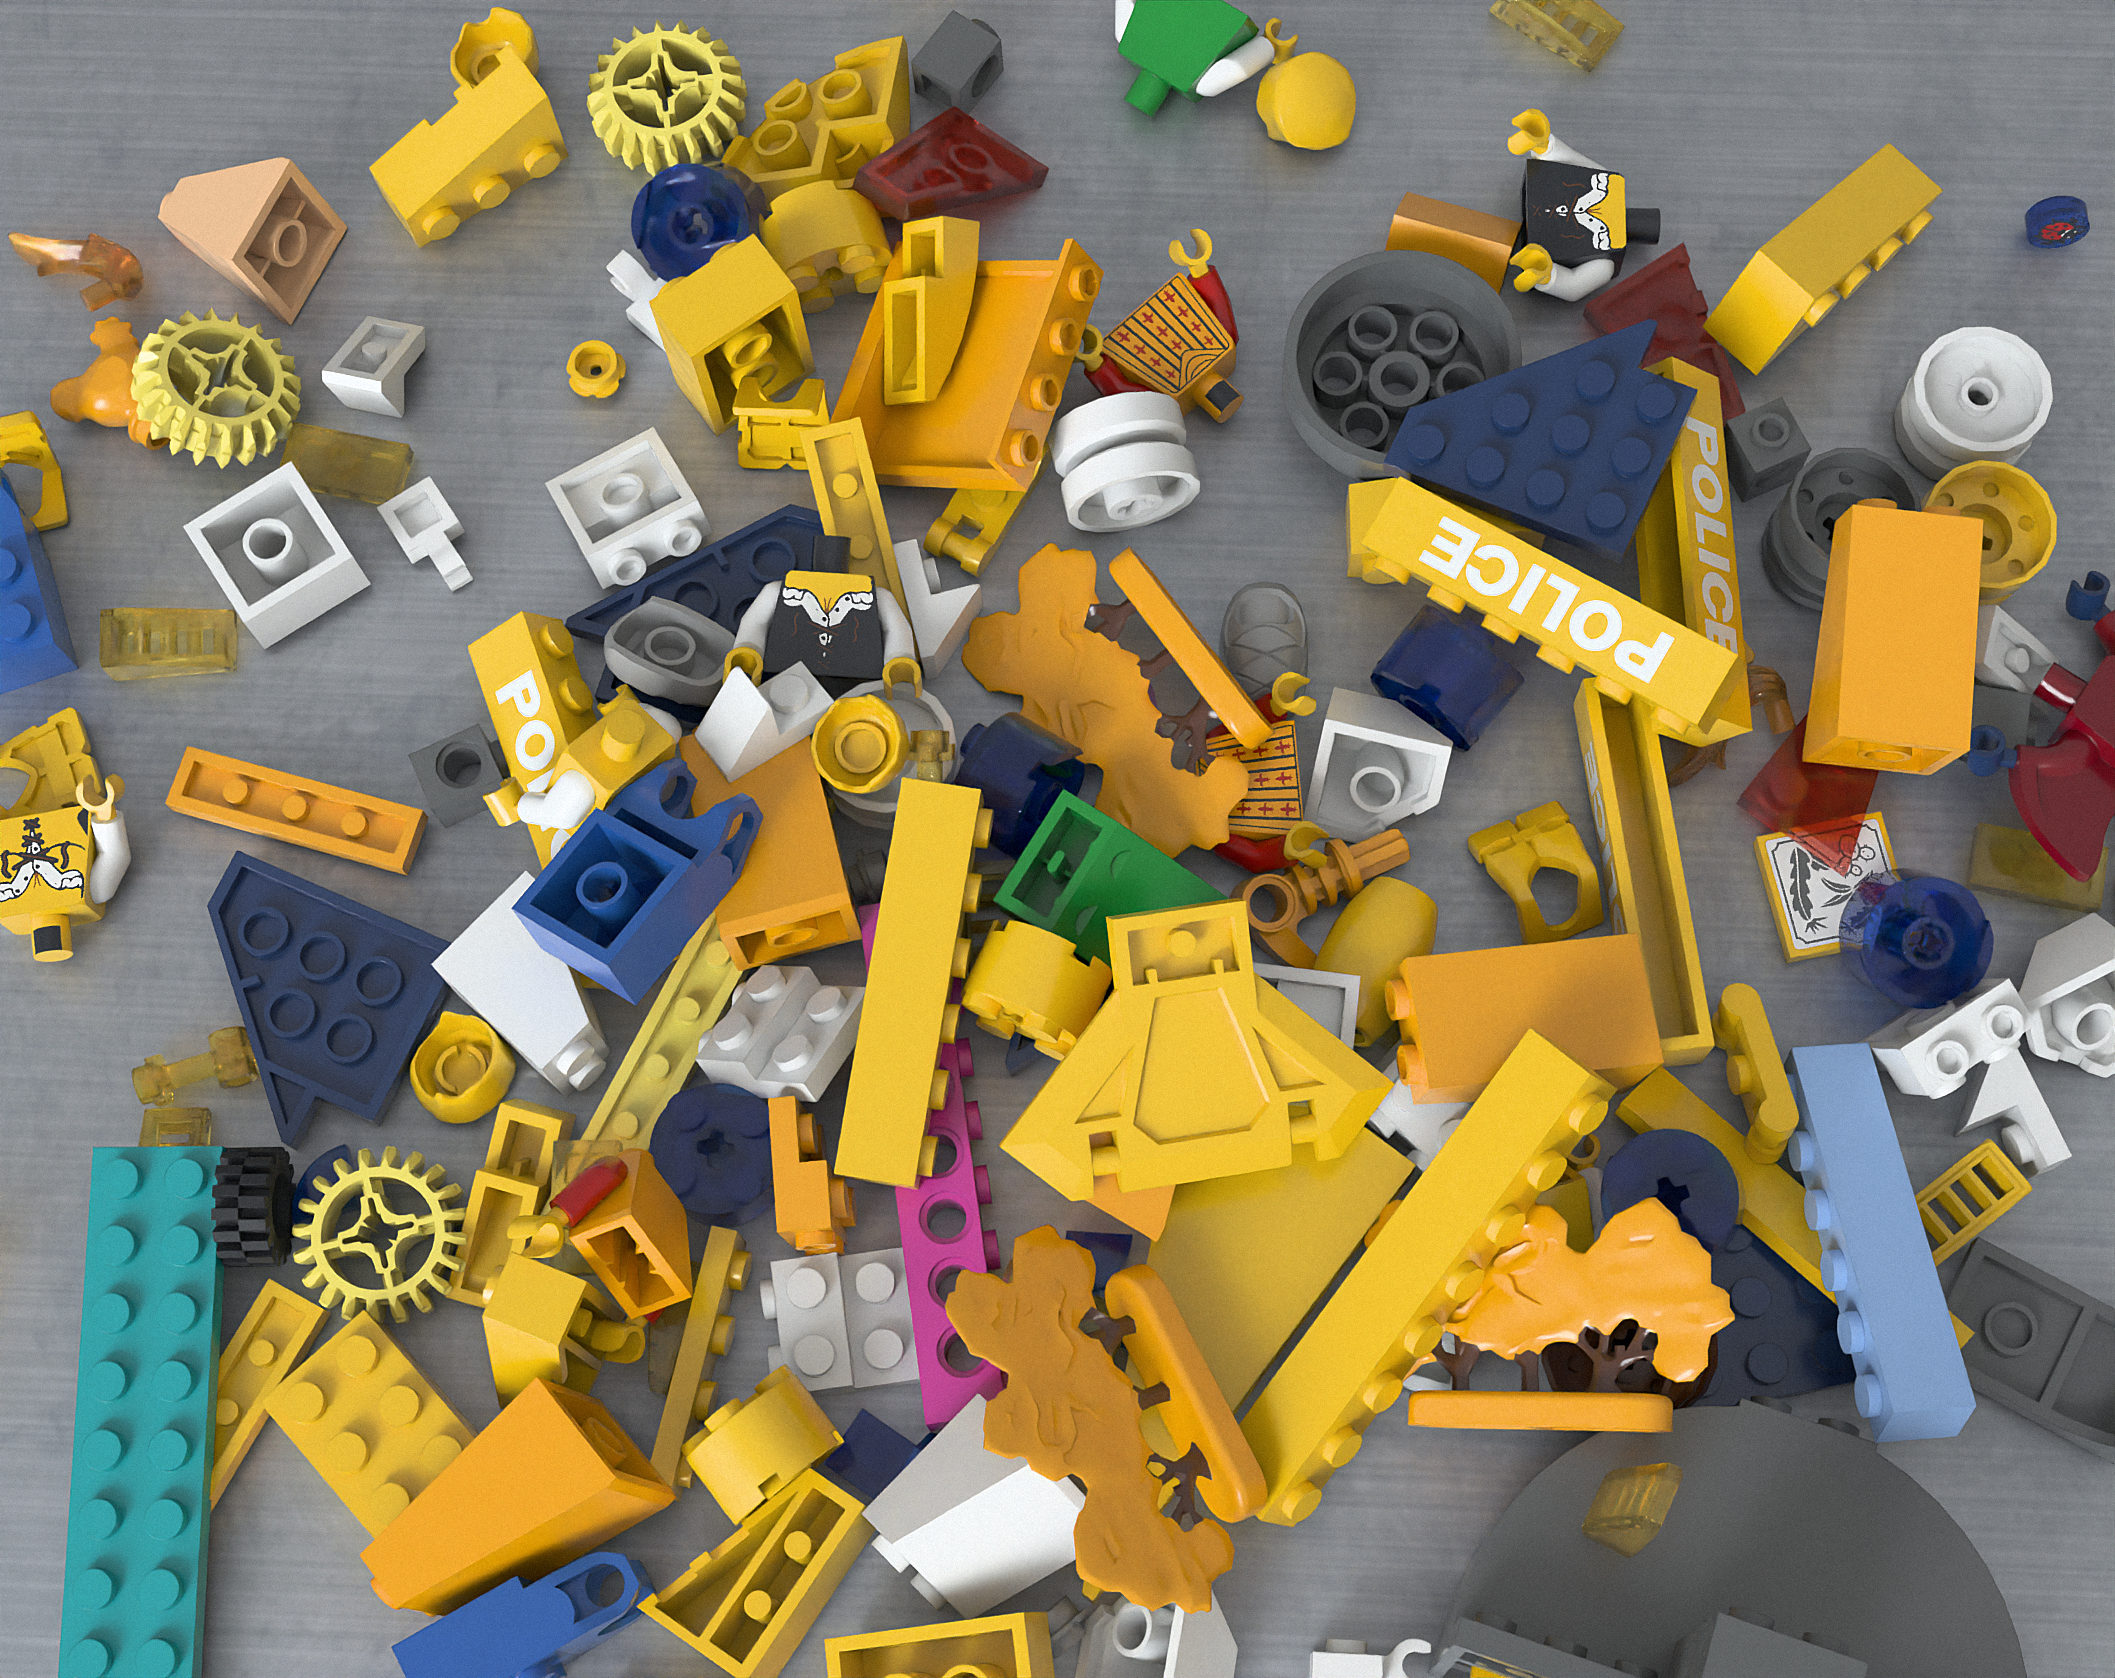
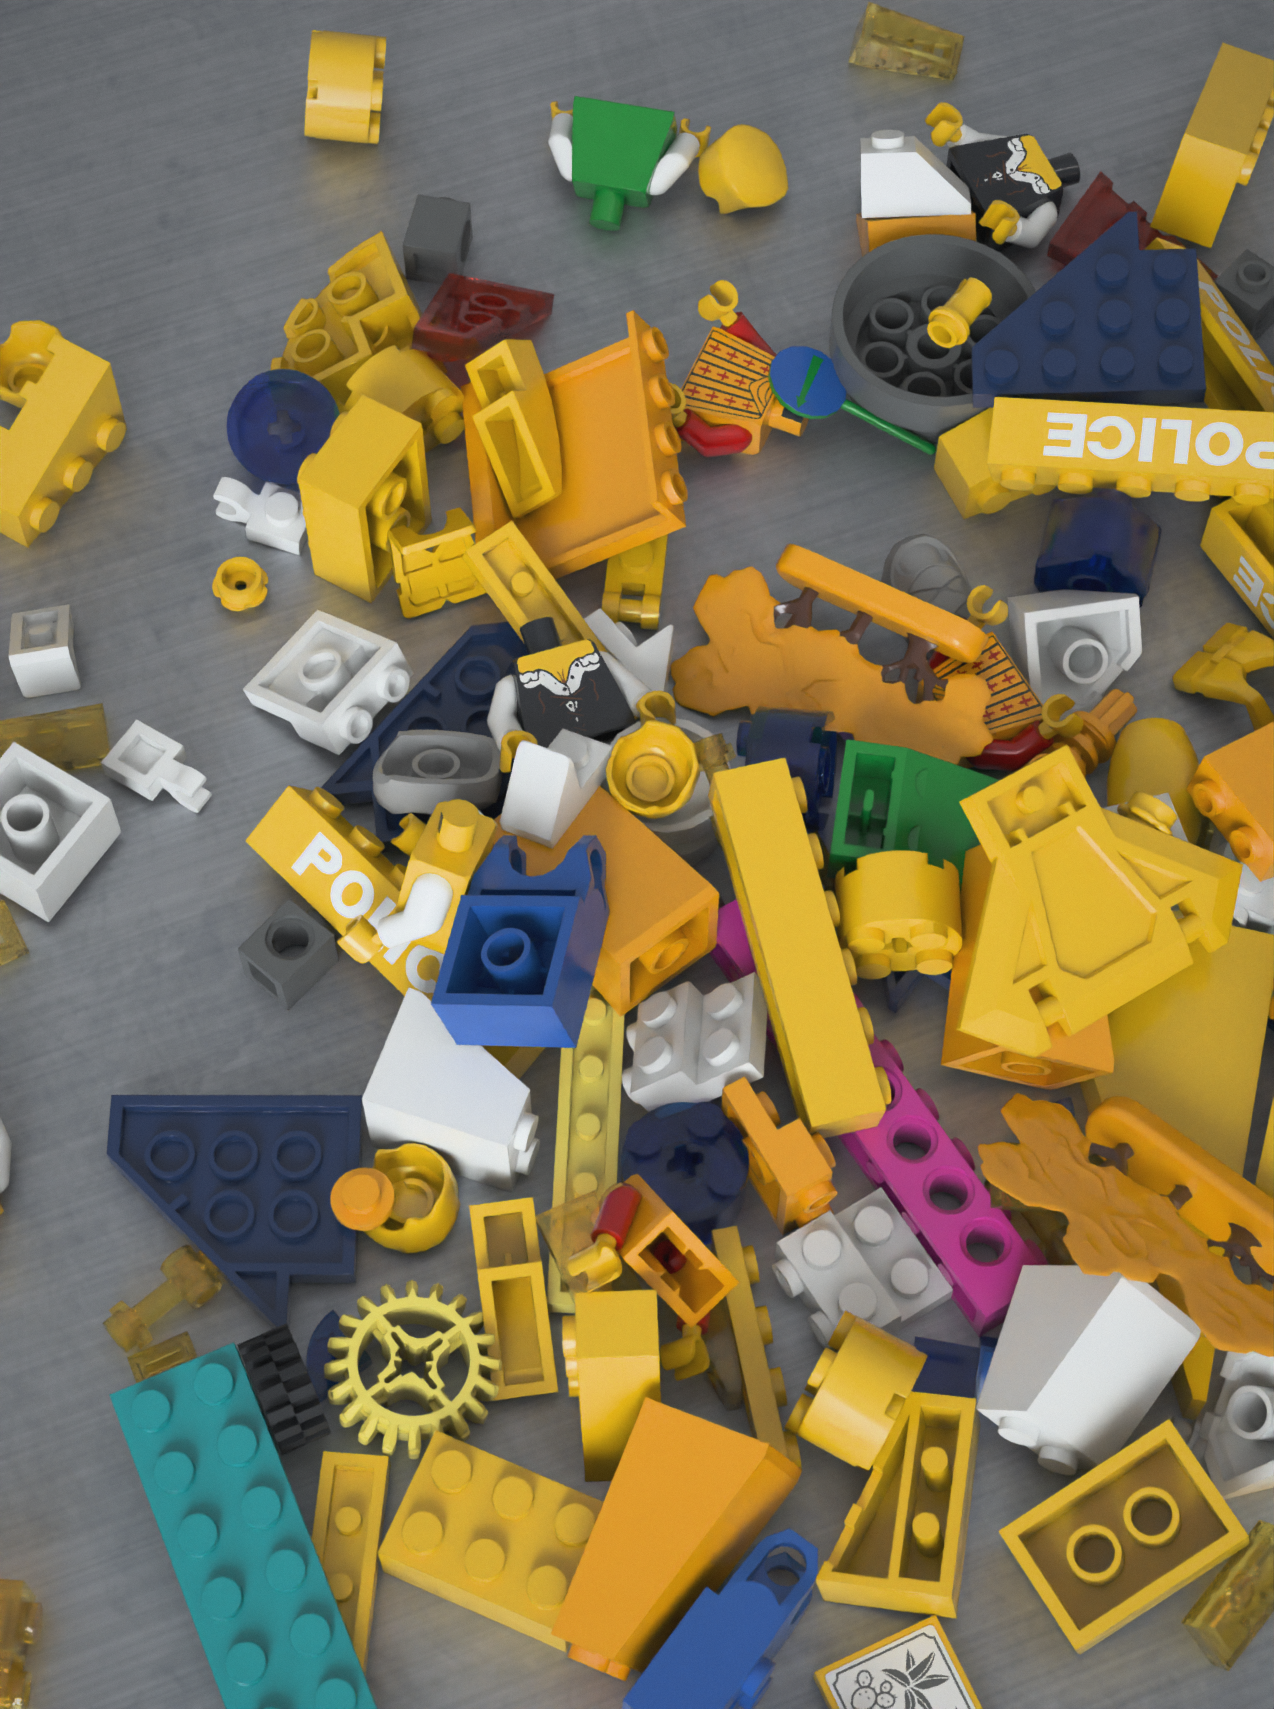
camera: 30 degrees left, 10 degrees down
light orange plate [165,746,429,876] -> none
light yellow gear [587,19,748,178] -> none
white wheel [1048,391,1200,533] -> none
none -> light orange plate [330,1168,395,1231]
none -> blue piece [768,346,936,455]
none -> white slope [860,130,971,218]
none -> yellow pin [927,278,992,348]
none -> yellow plate [1117,791,1177,836]

